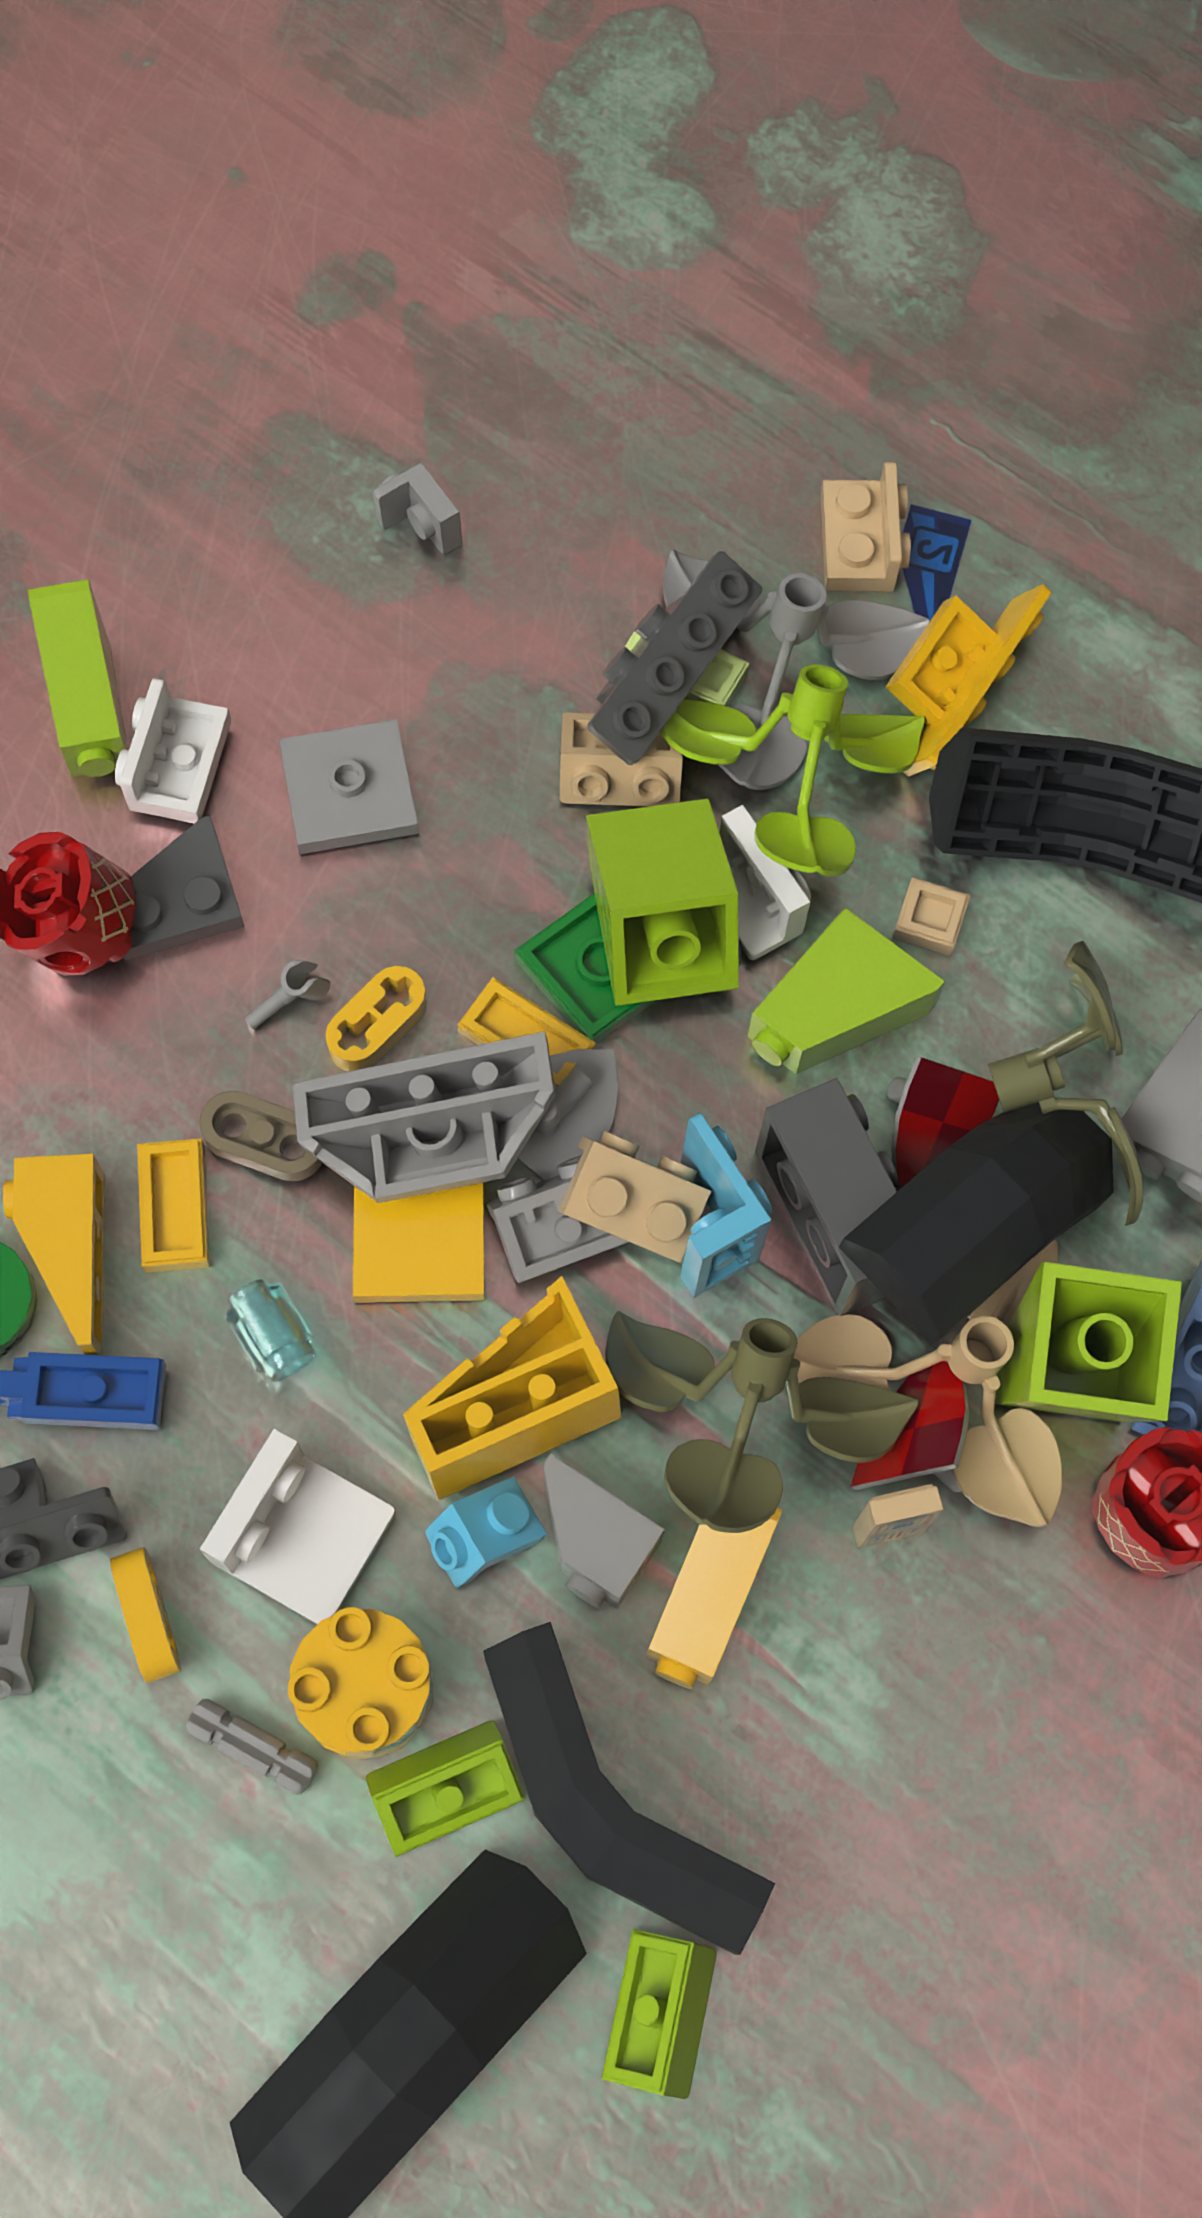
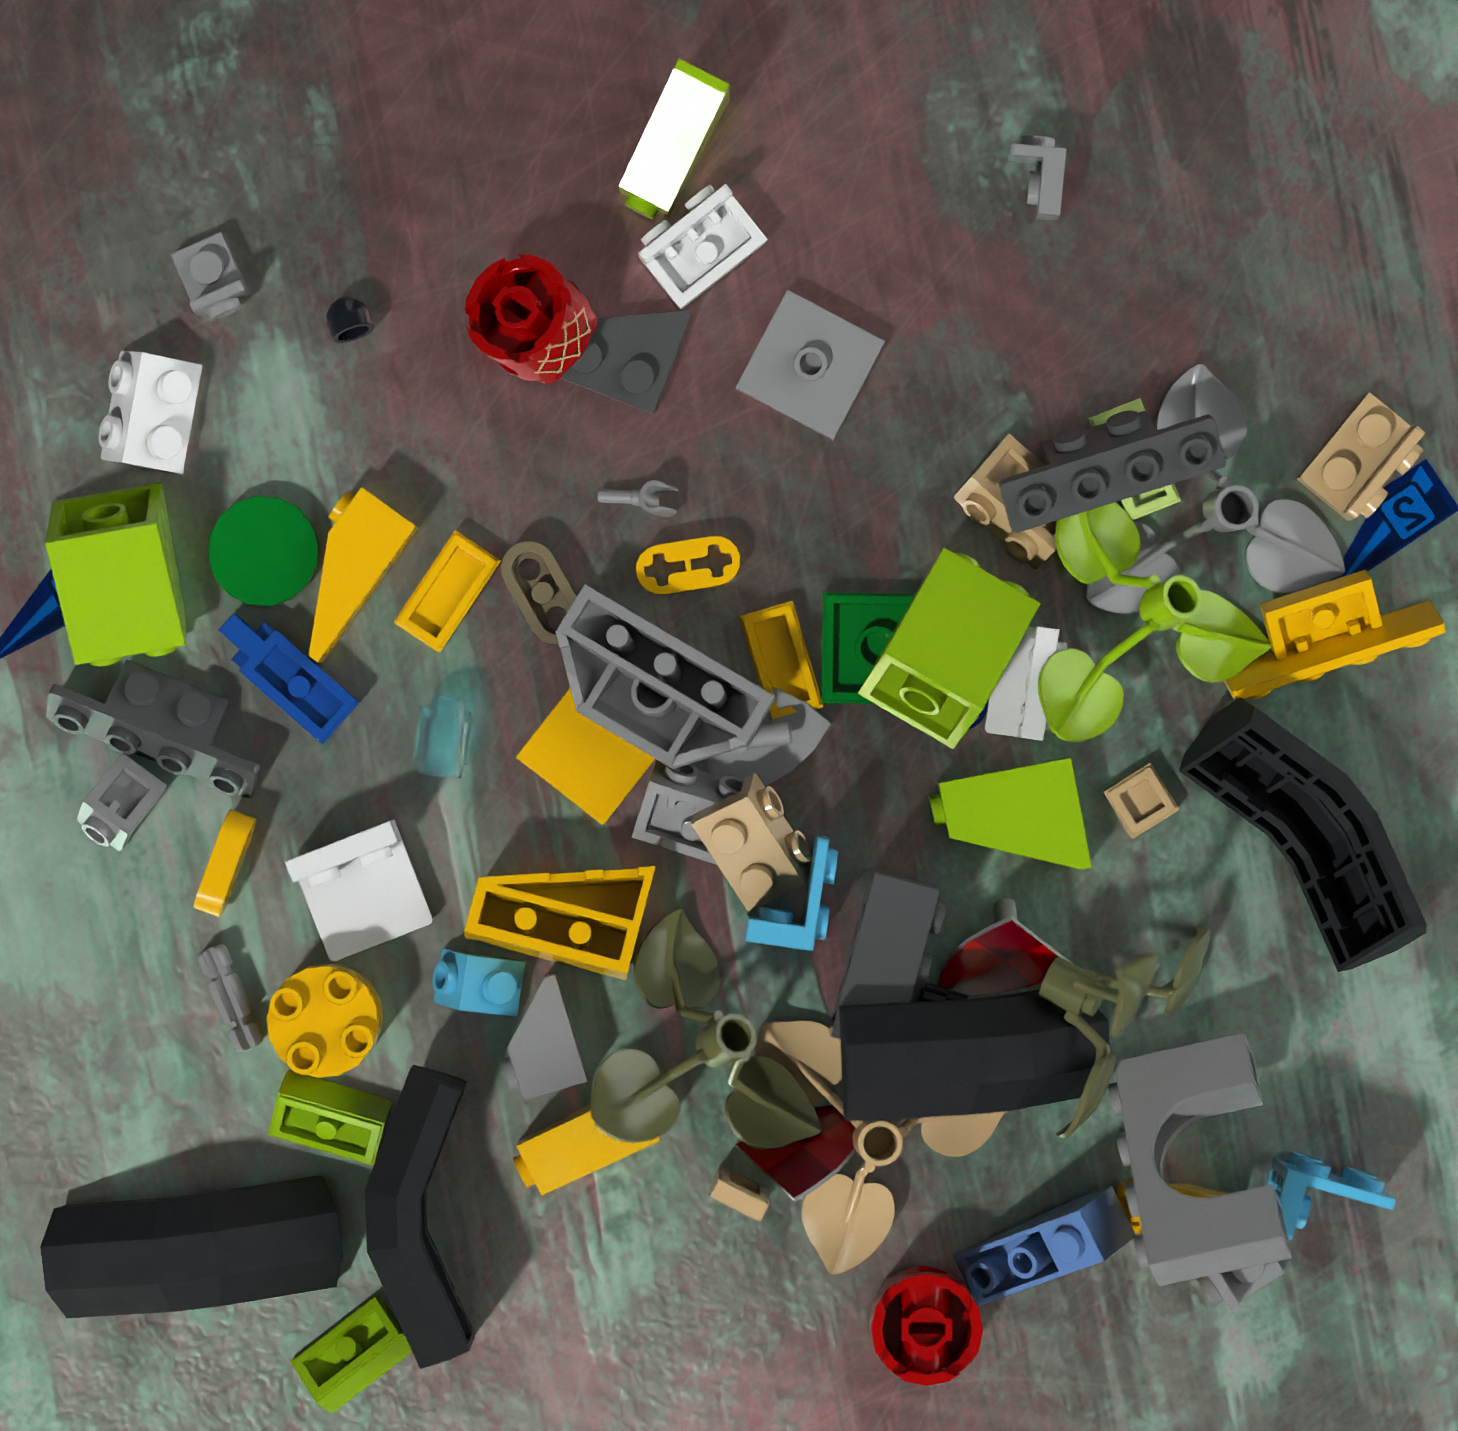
camera: 40 degrees right, 20 degrees up
lime slope [995,1262,1182,1423] -> none

